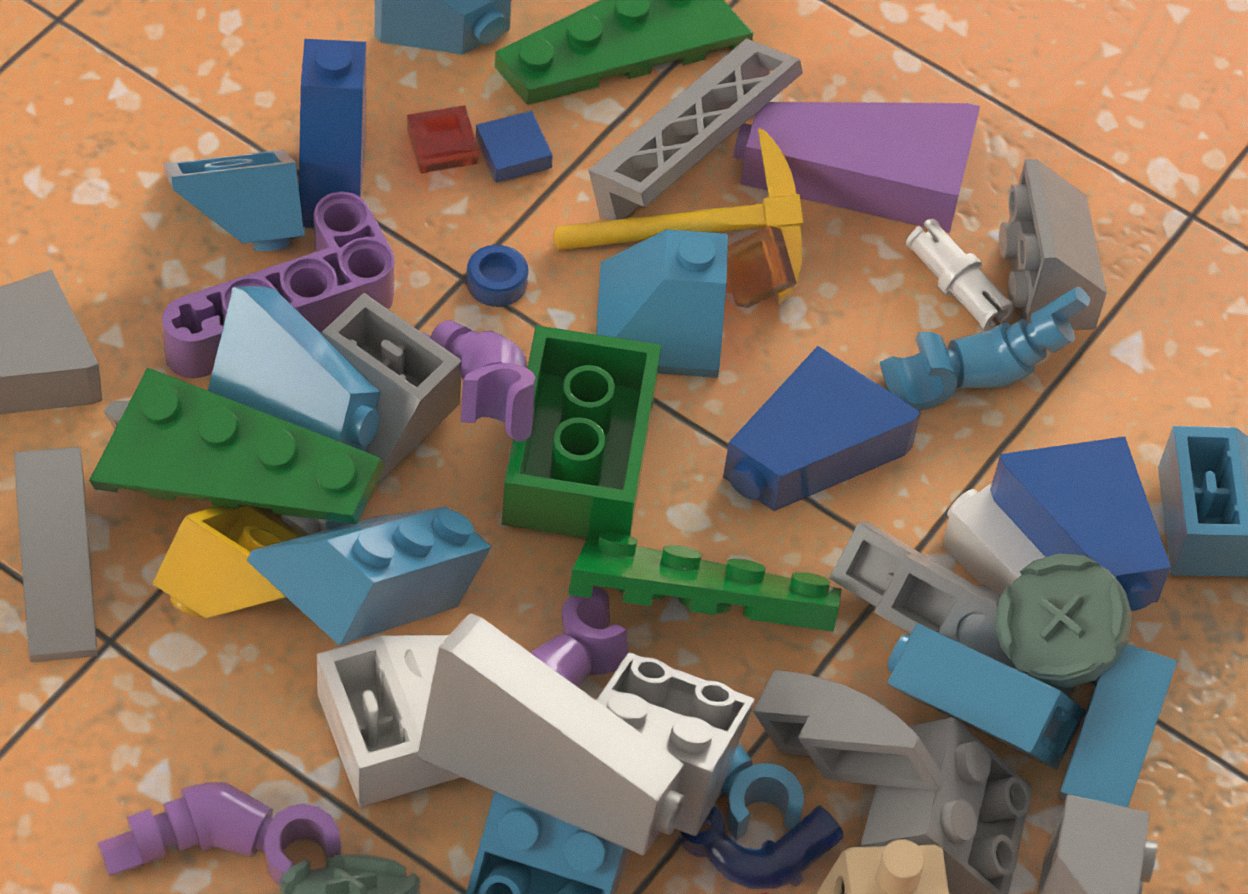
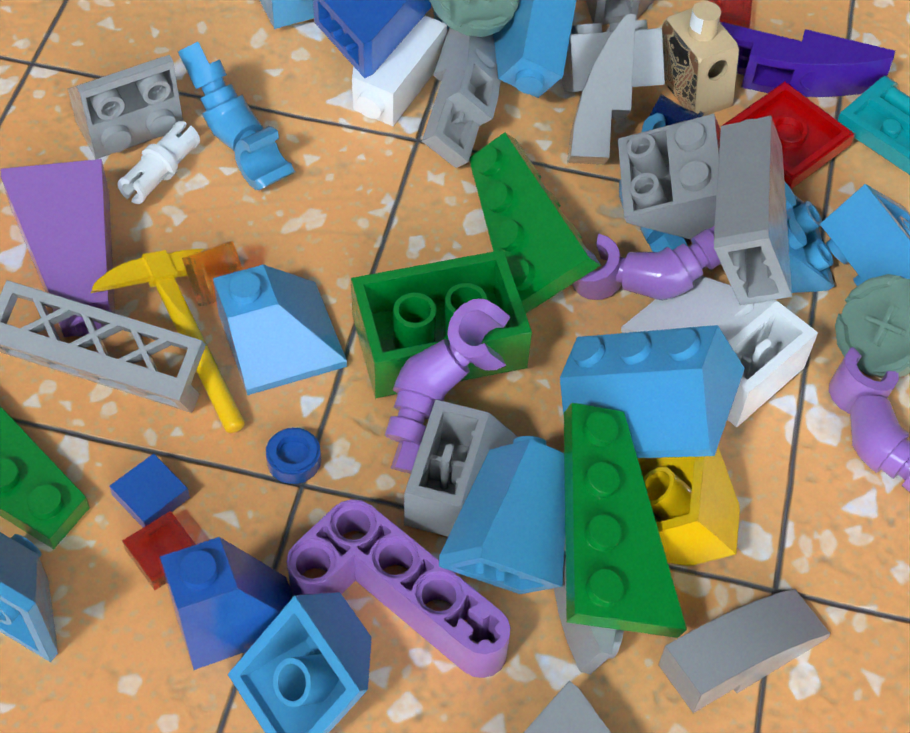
camera: 110 degrees left, 0 degrees up
blue slope [723,346,921,511] -> none

